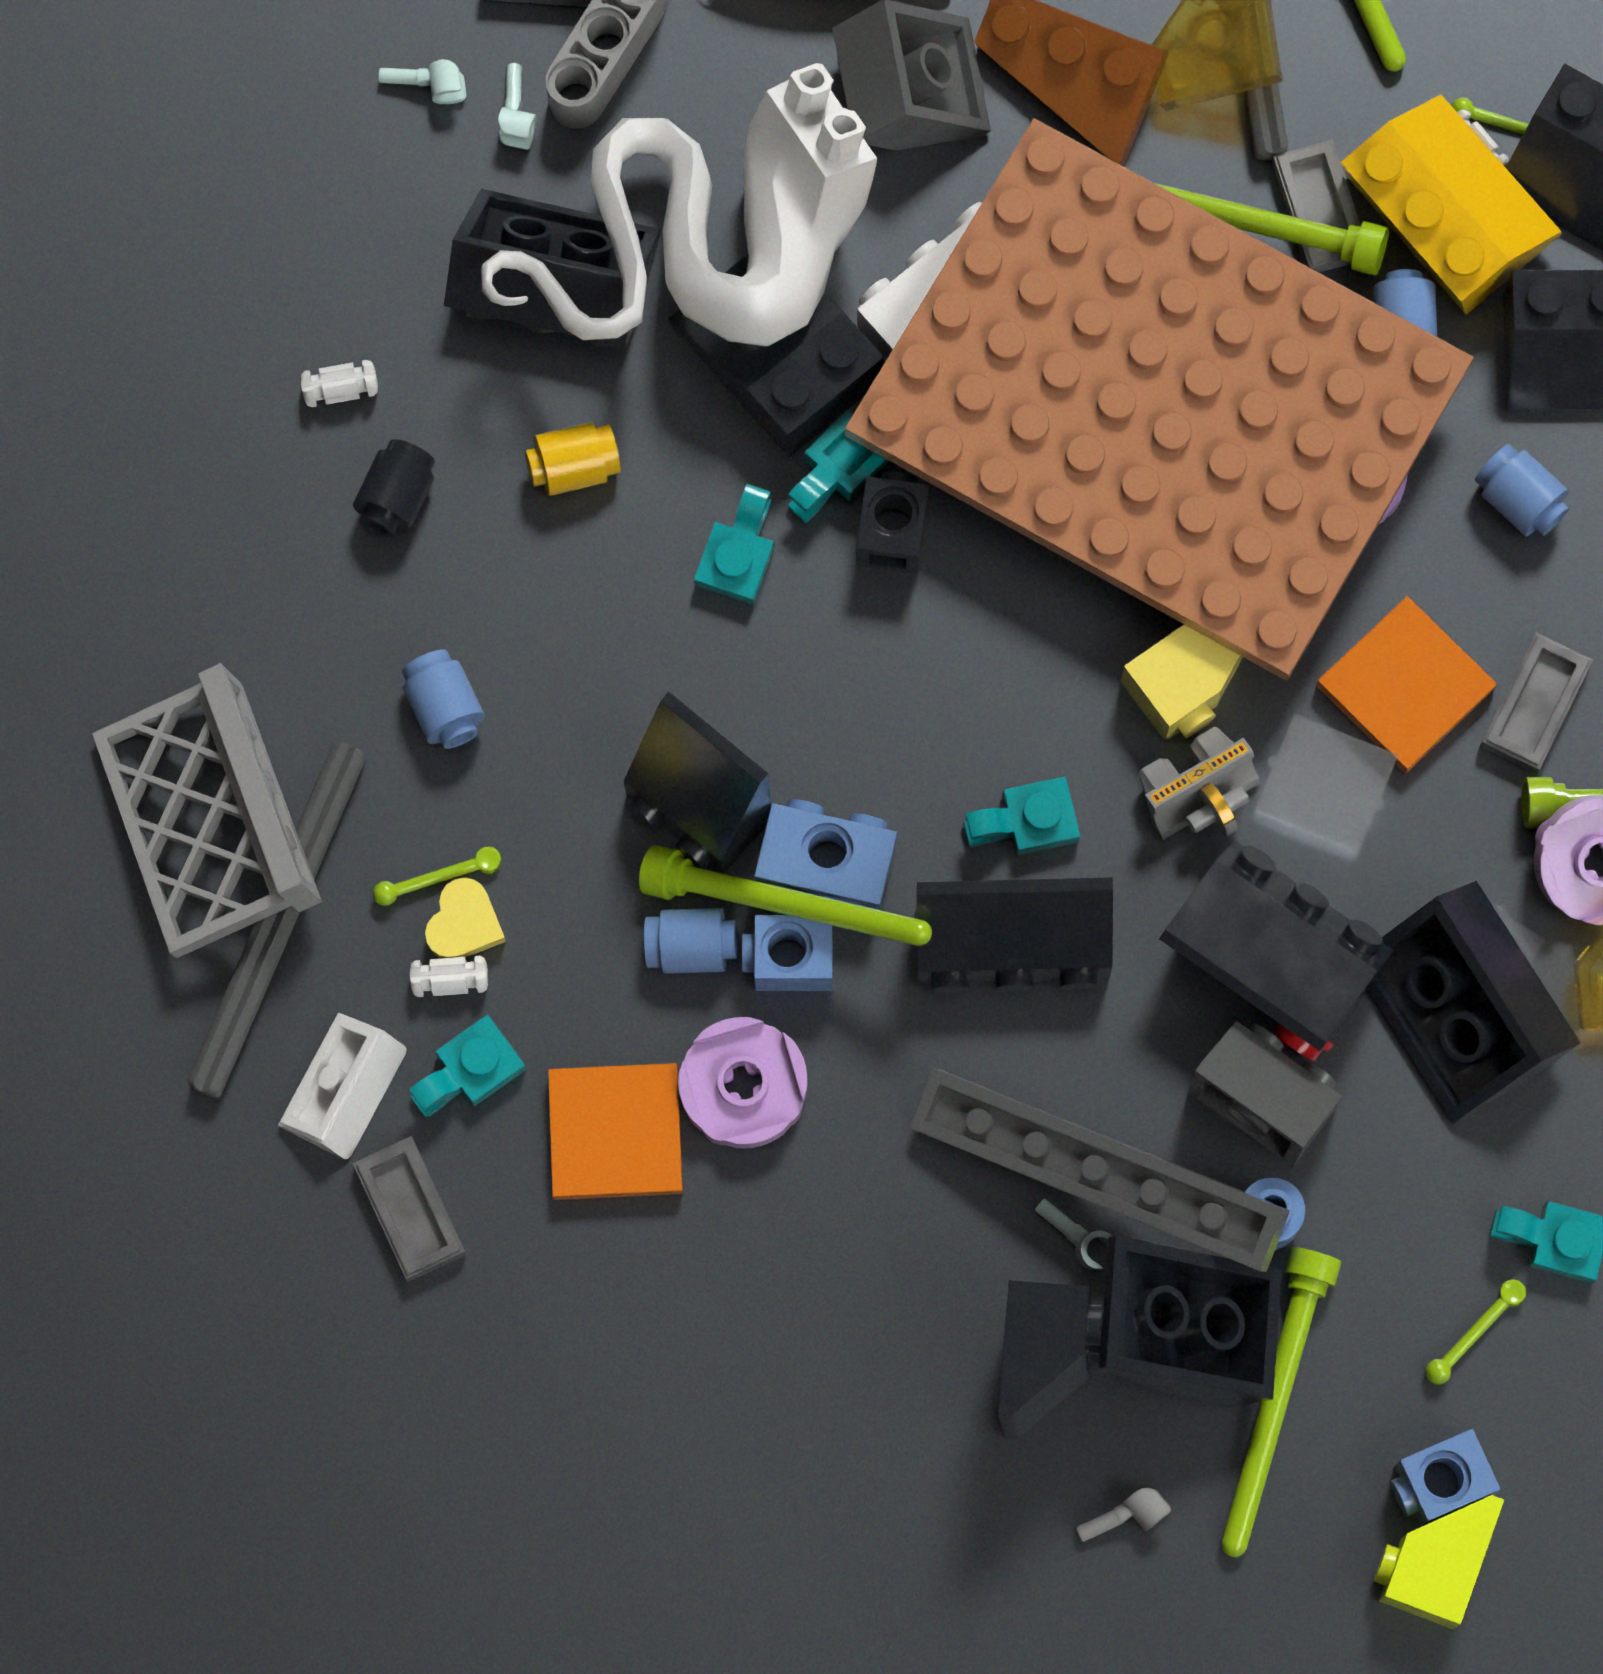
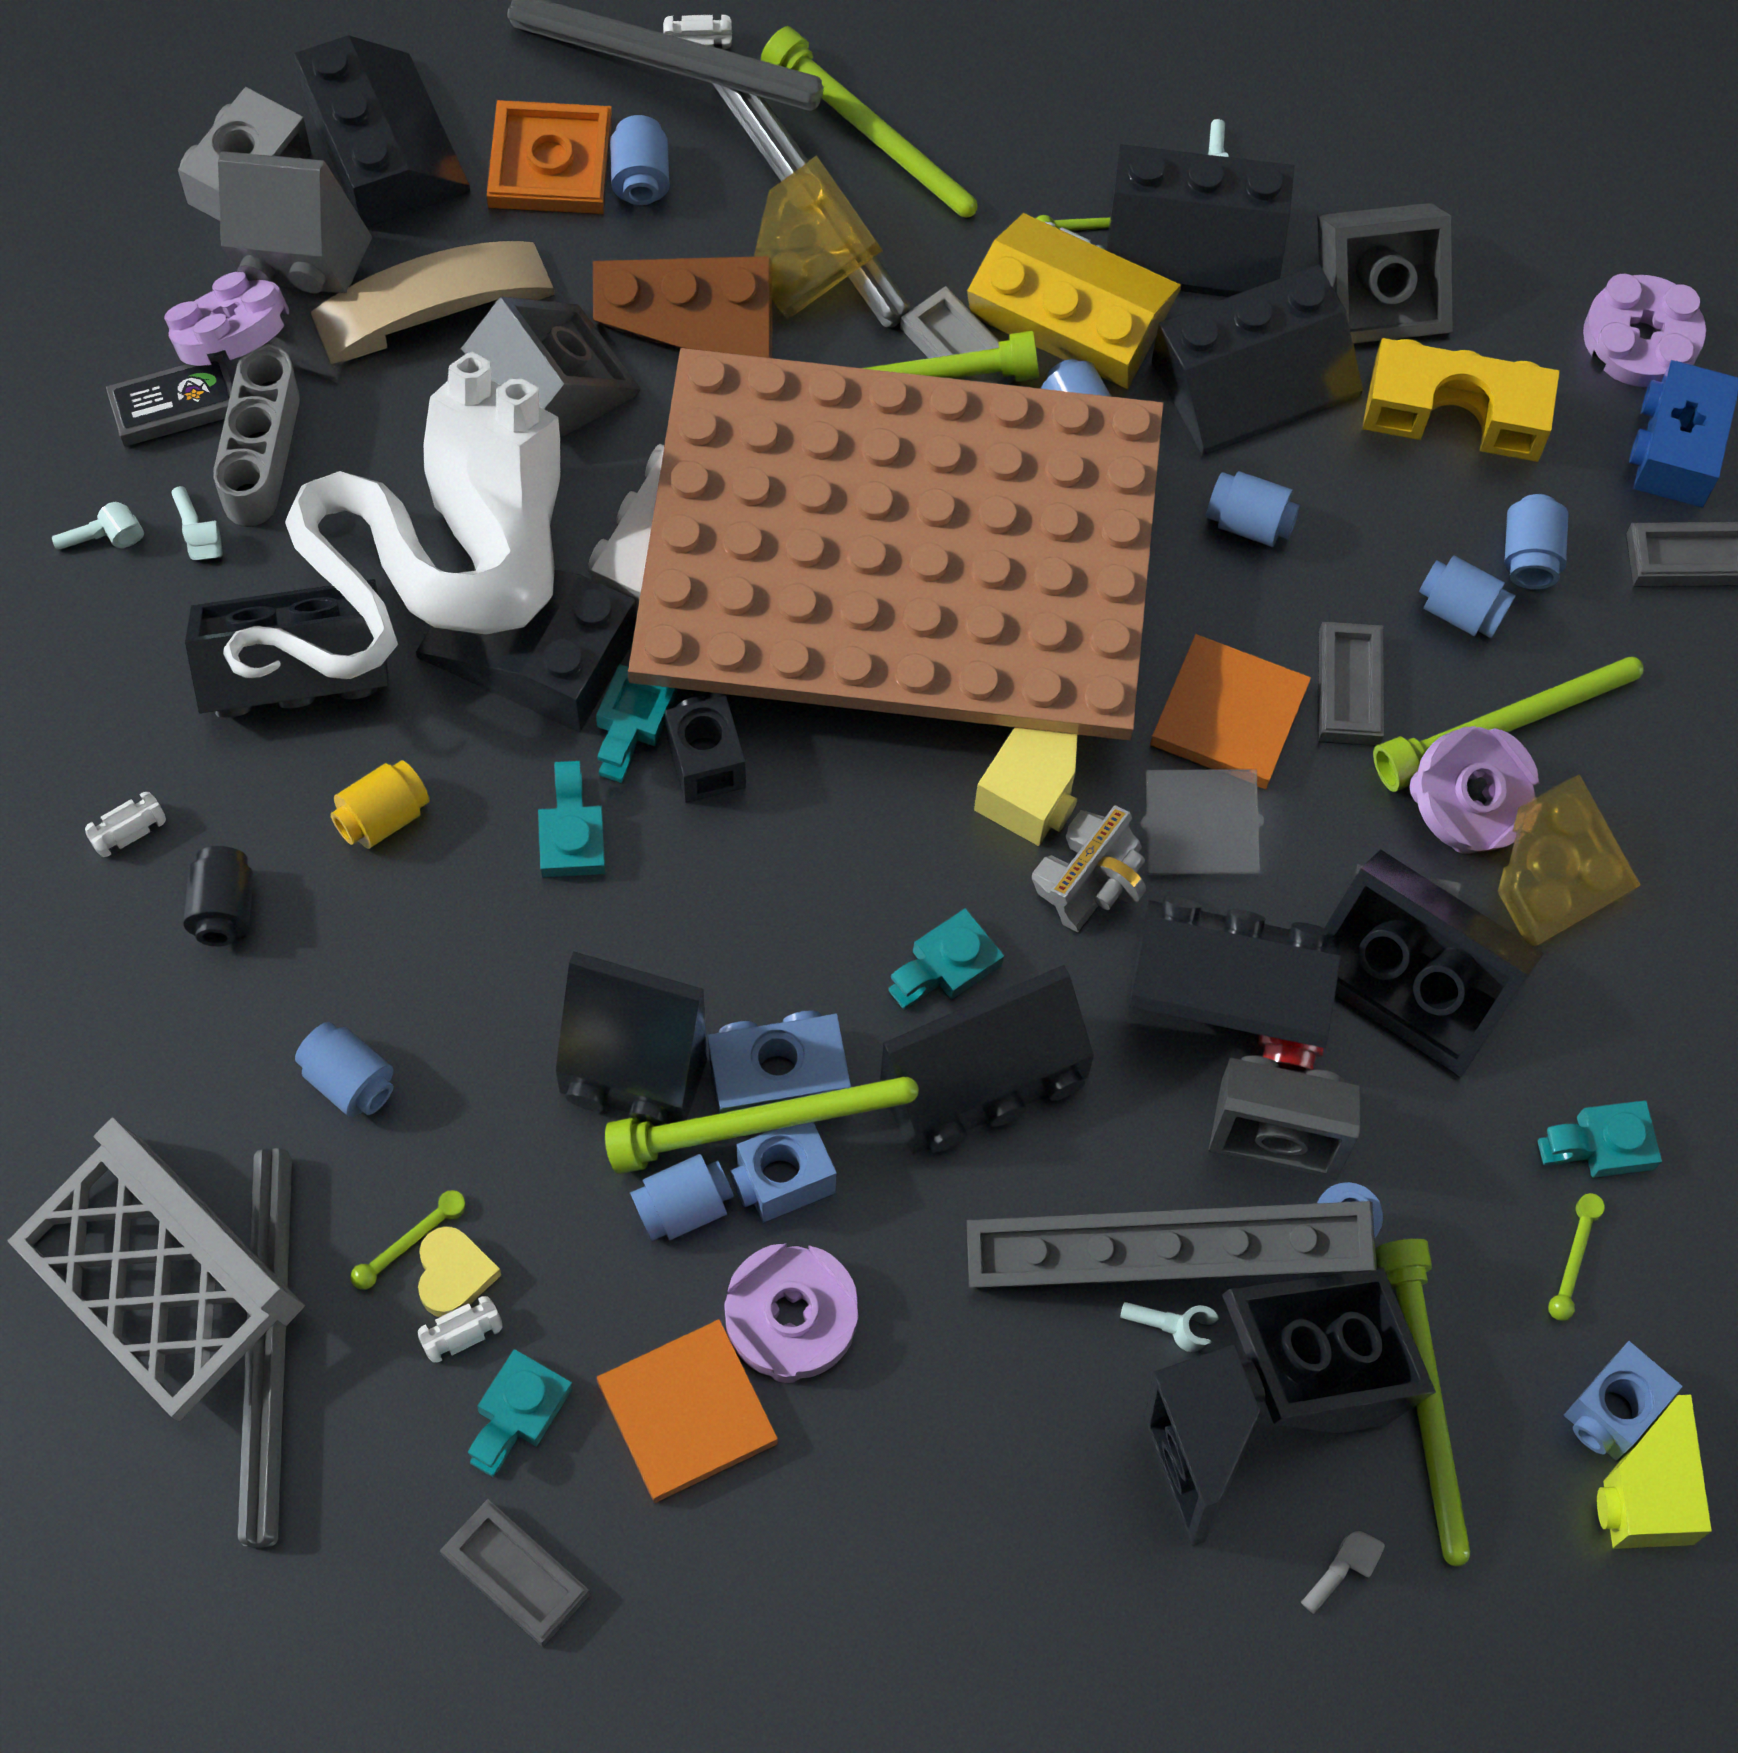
camera: 30 degrees left, 10 degrees down
white slope [278,1012,407,1159] -> none

